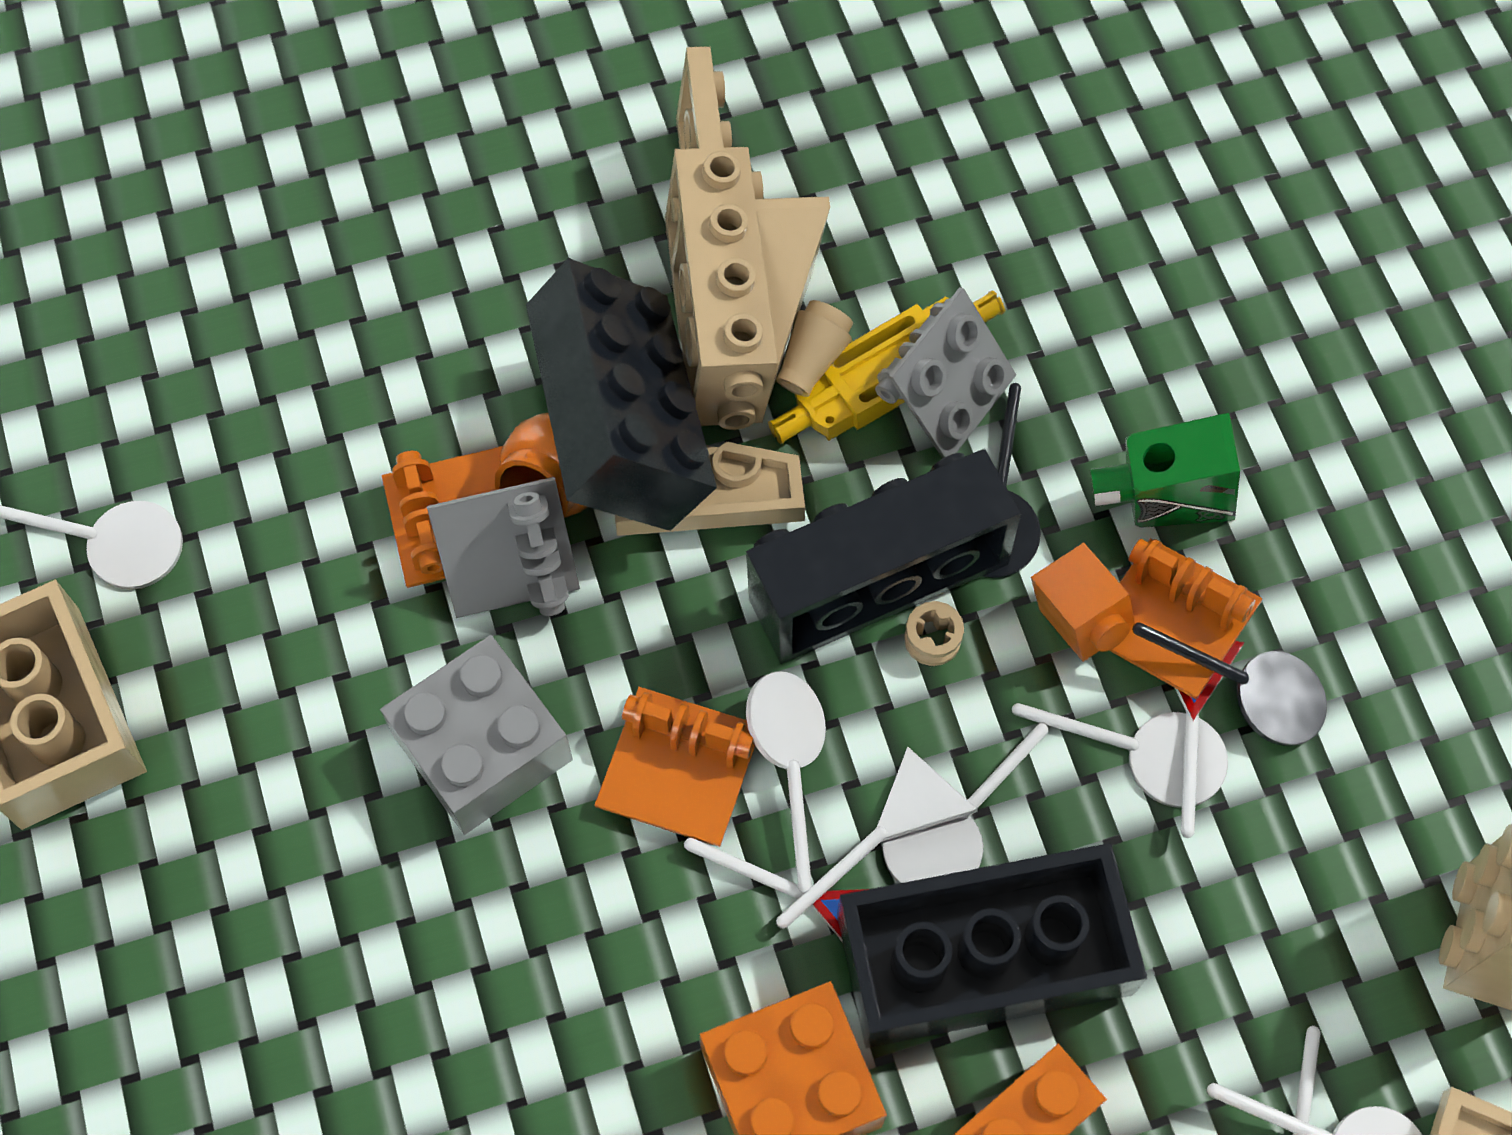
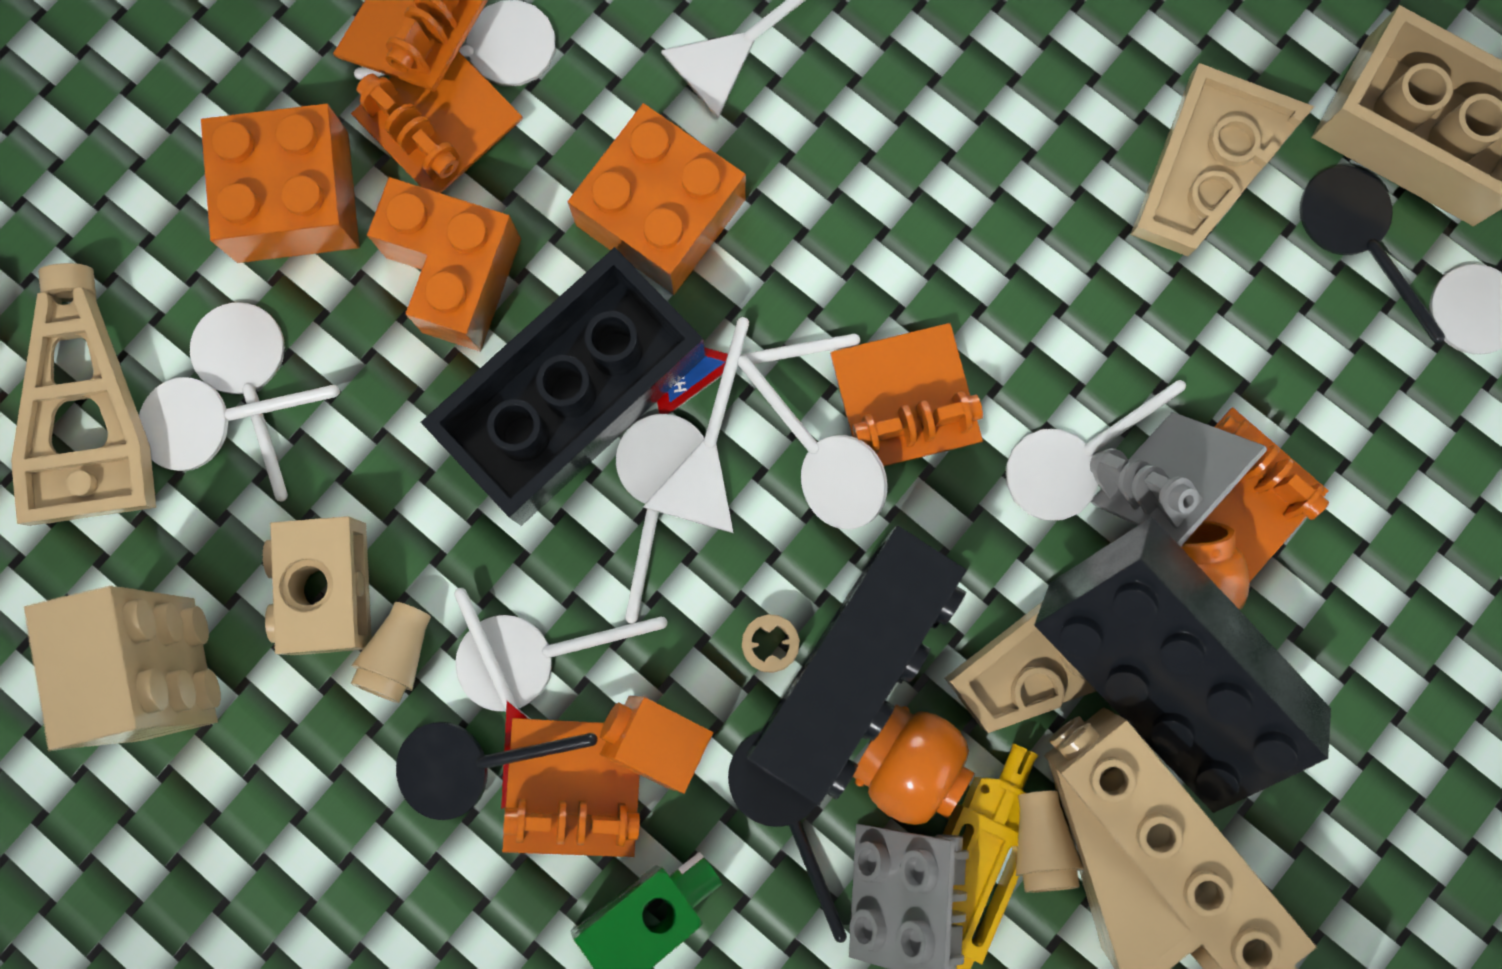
camera: 145 degrees right, 15 degrees up
light grey brick [380,635,573,835] -> none
none -> tan brick [263,516,372,655]
none -> tan cone [350,602,431,703]
none -> orange piece [853,704,975,825]
none -> white piece [1006,380,1186,521]
none -> tan wing [1131,63,1315,257]
none -> black piece [1299,166,1445,343]

